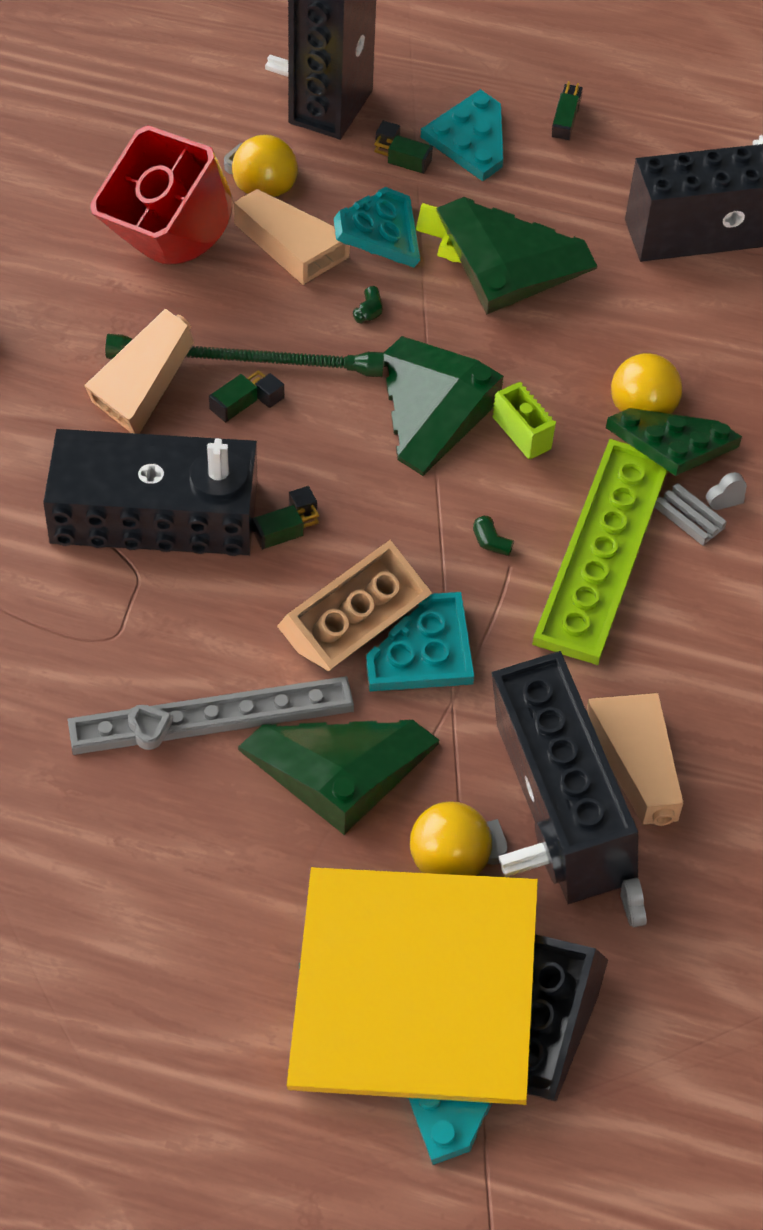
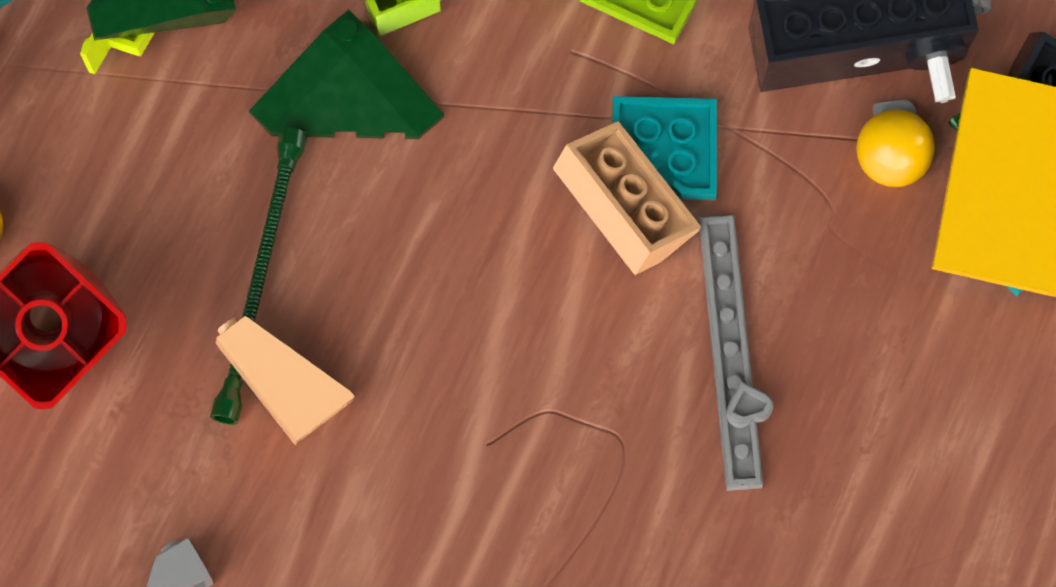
camera: 80 degrees left, 15 degrees up
black piece [43,429,258,556] -> none
piece [209,370,284,423] -> none
light nougat slope [234,189,350,285] -> none
dark green slope [238,720,440,835] -> none
piece [252,486,319,550] -> none
teal plate [333,187,420,268] -> none
dark green arm [352,286,383,324] -> none
dark green arm [473,515,514,556] -> none

